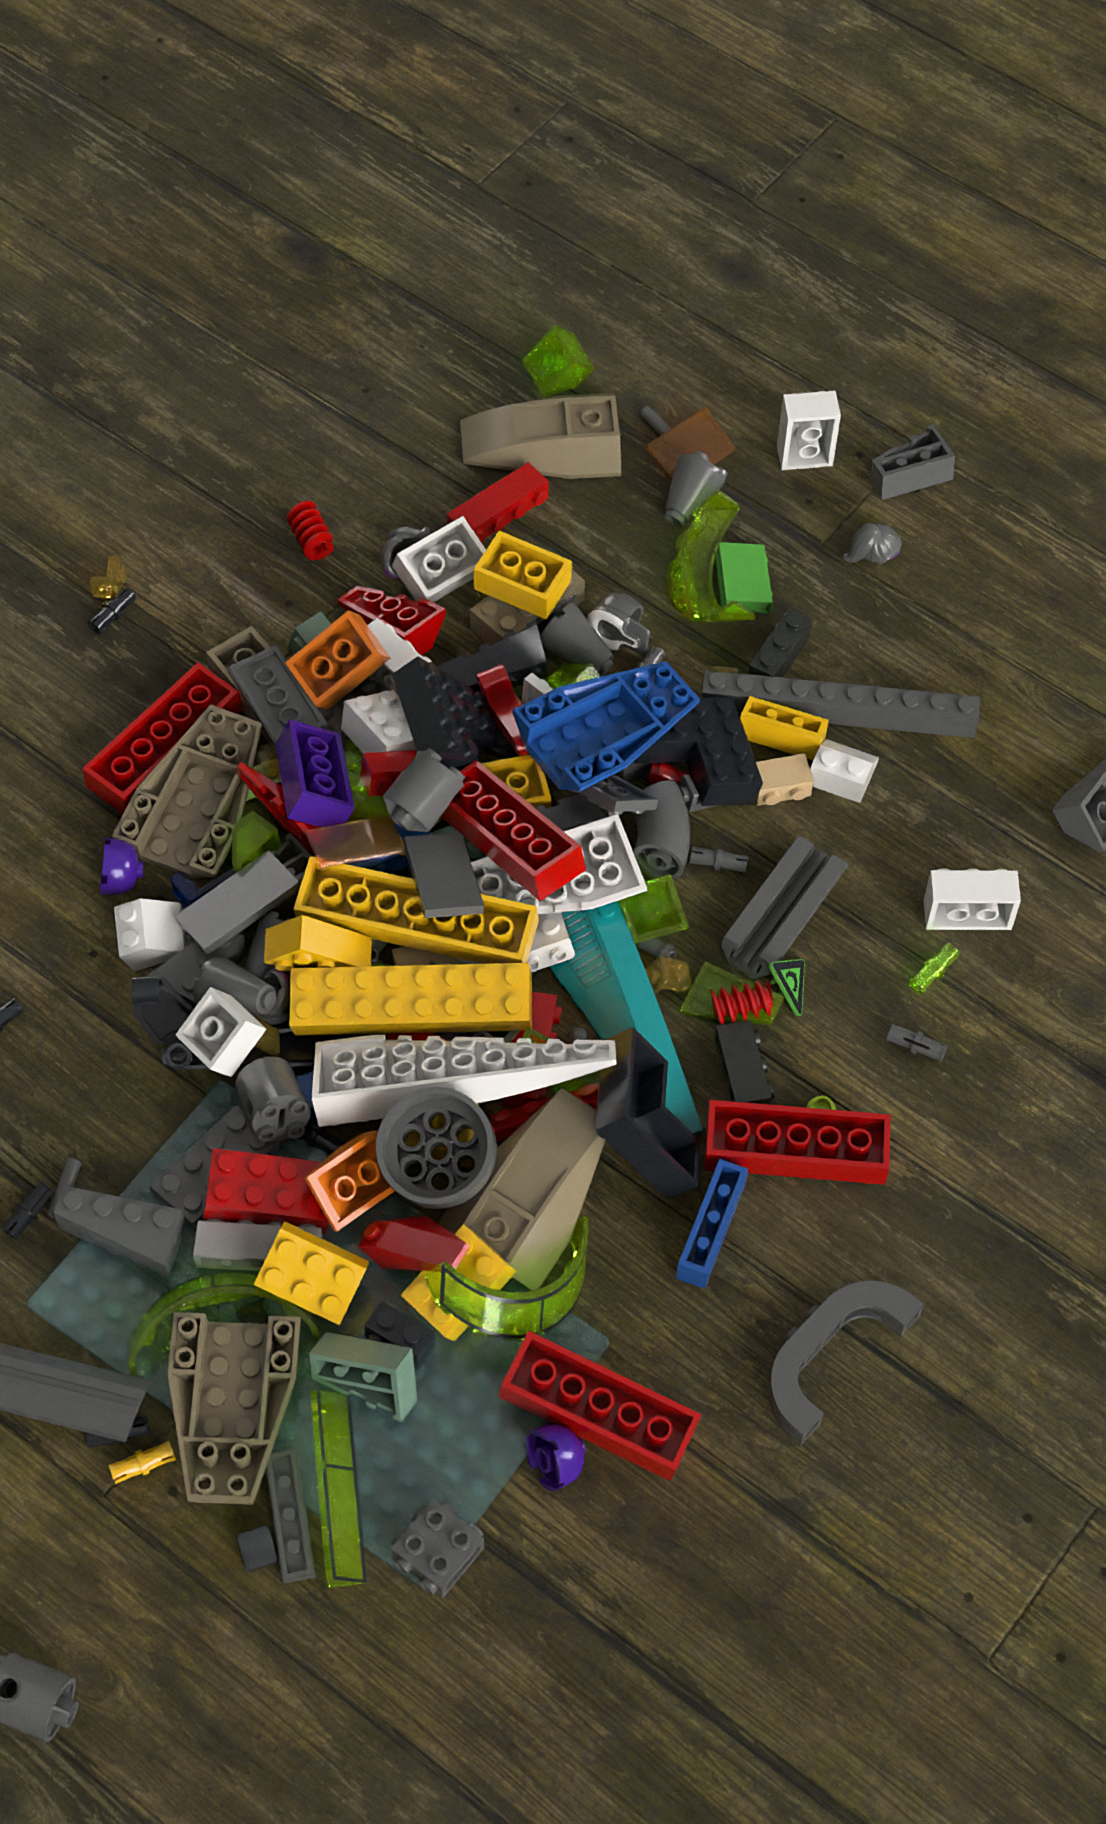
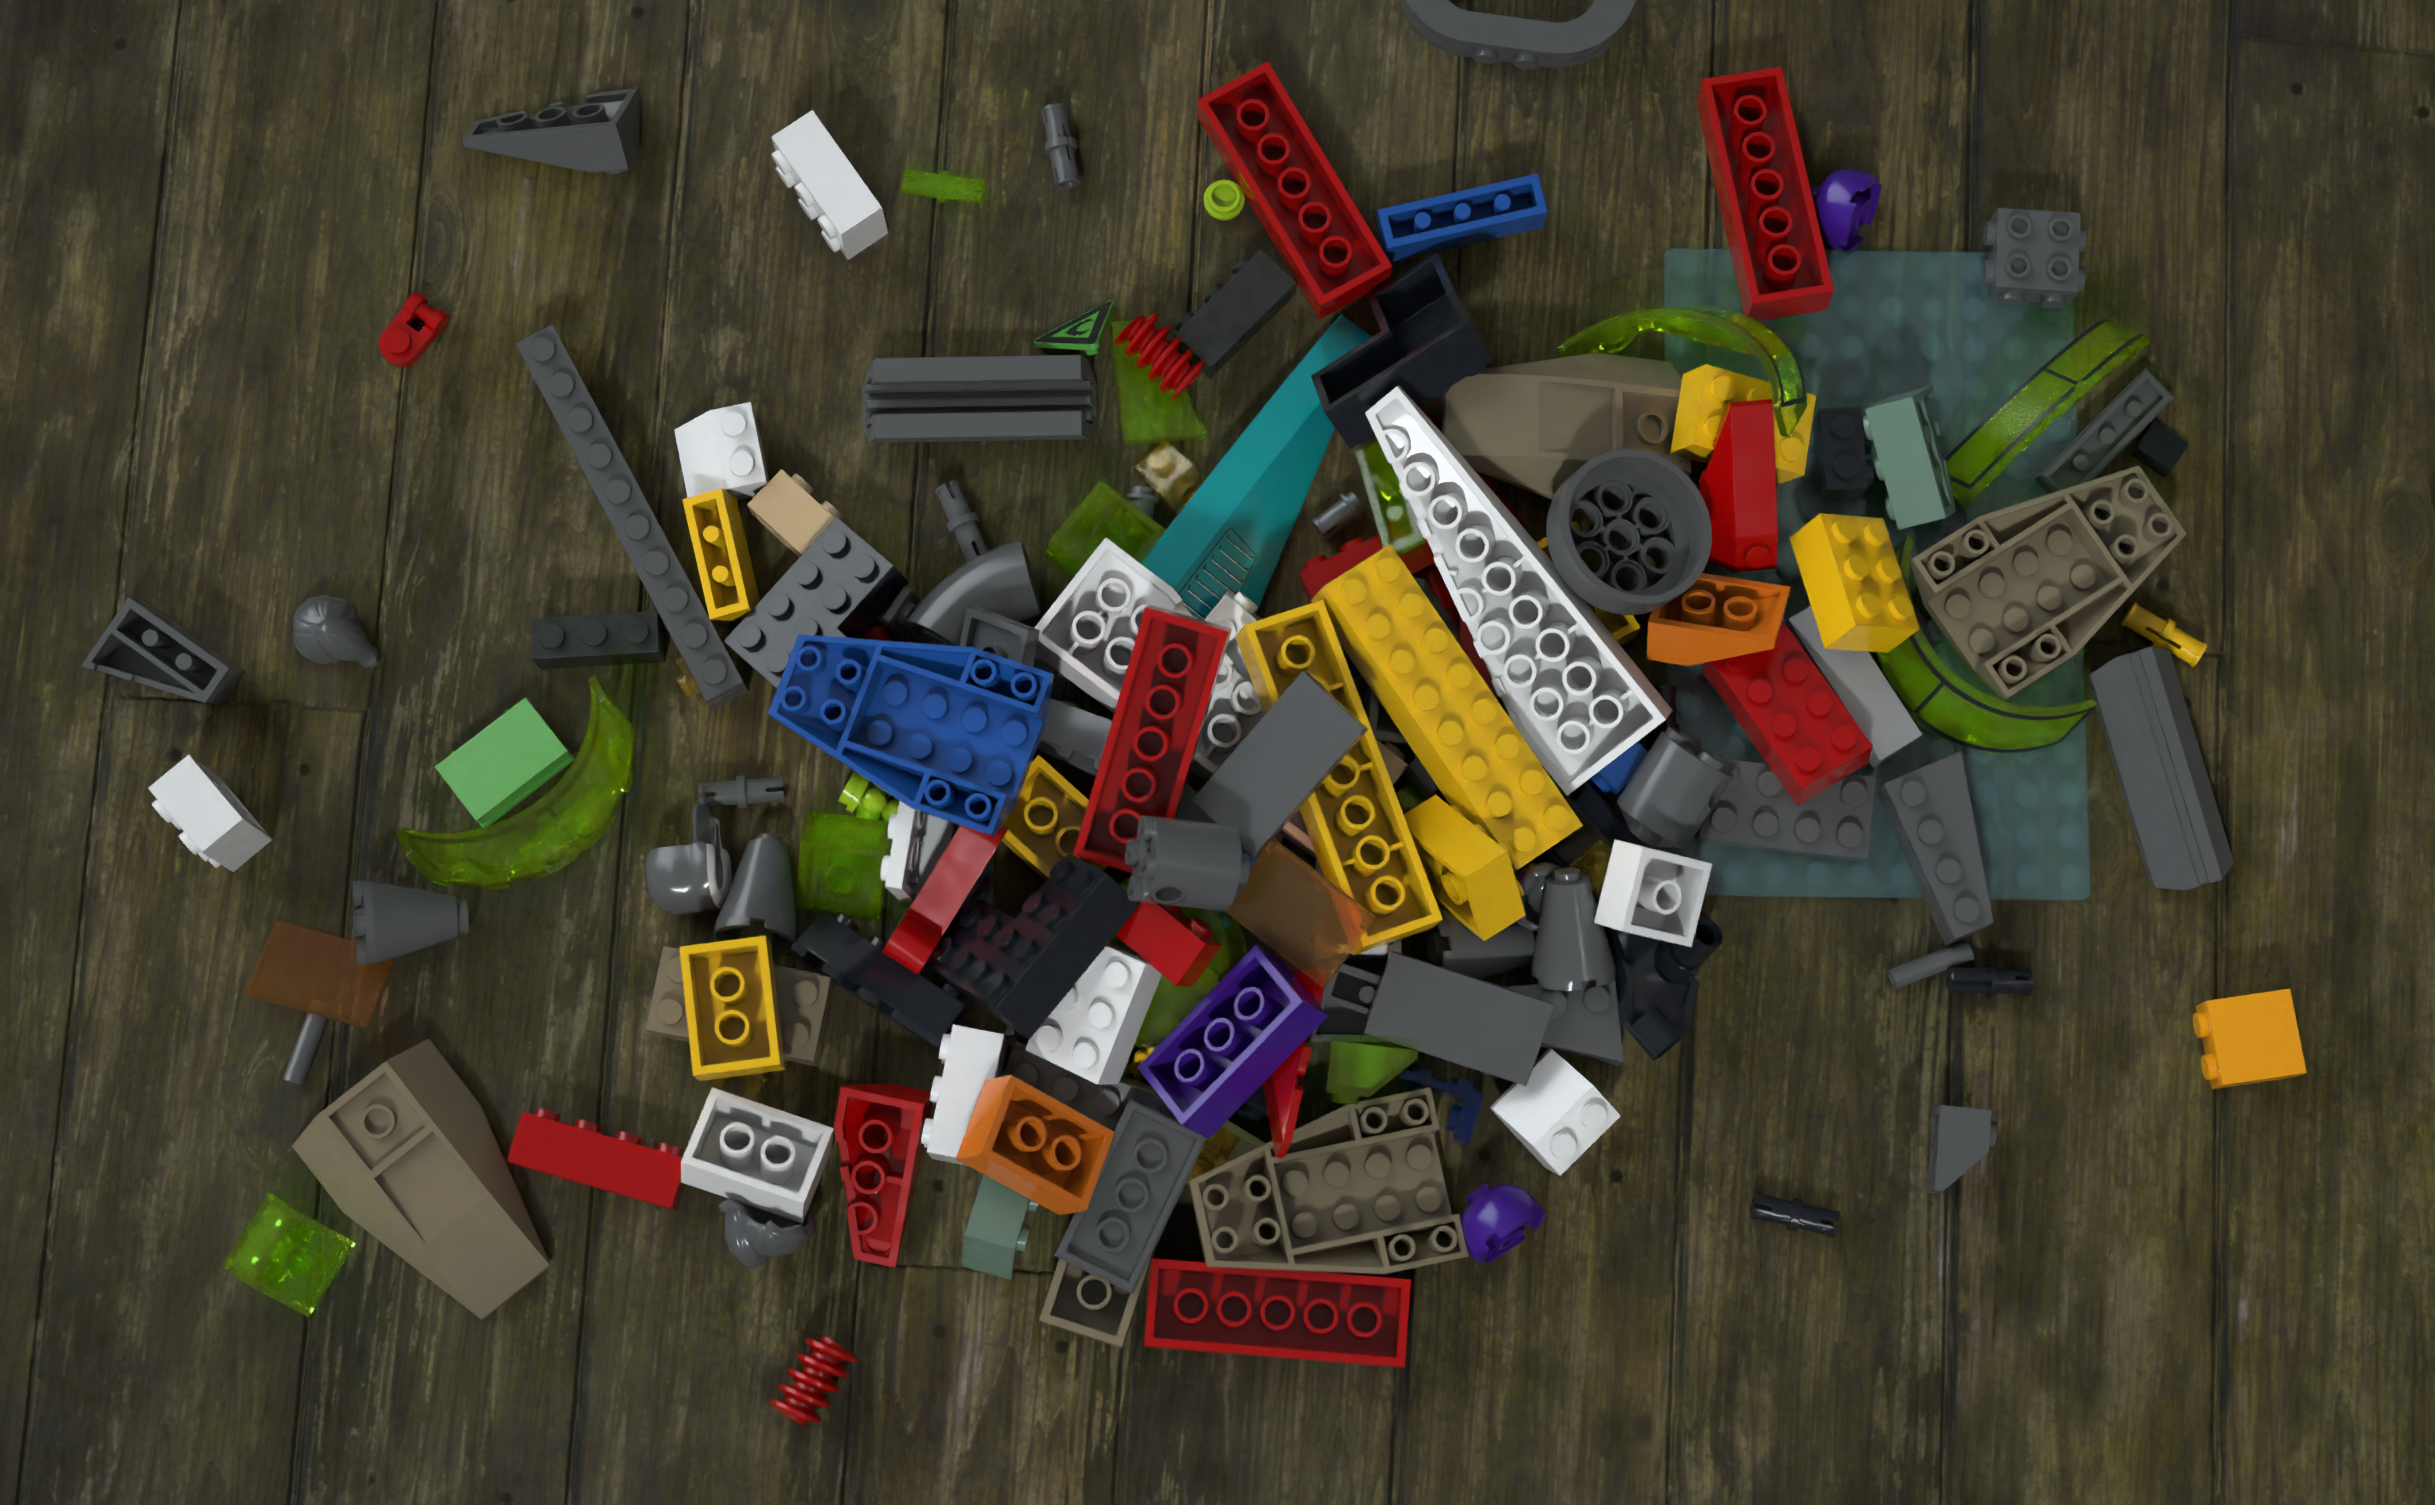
camera: 125 degrees left, 20 degrees up
none -> red plate [379,291,450,368]

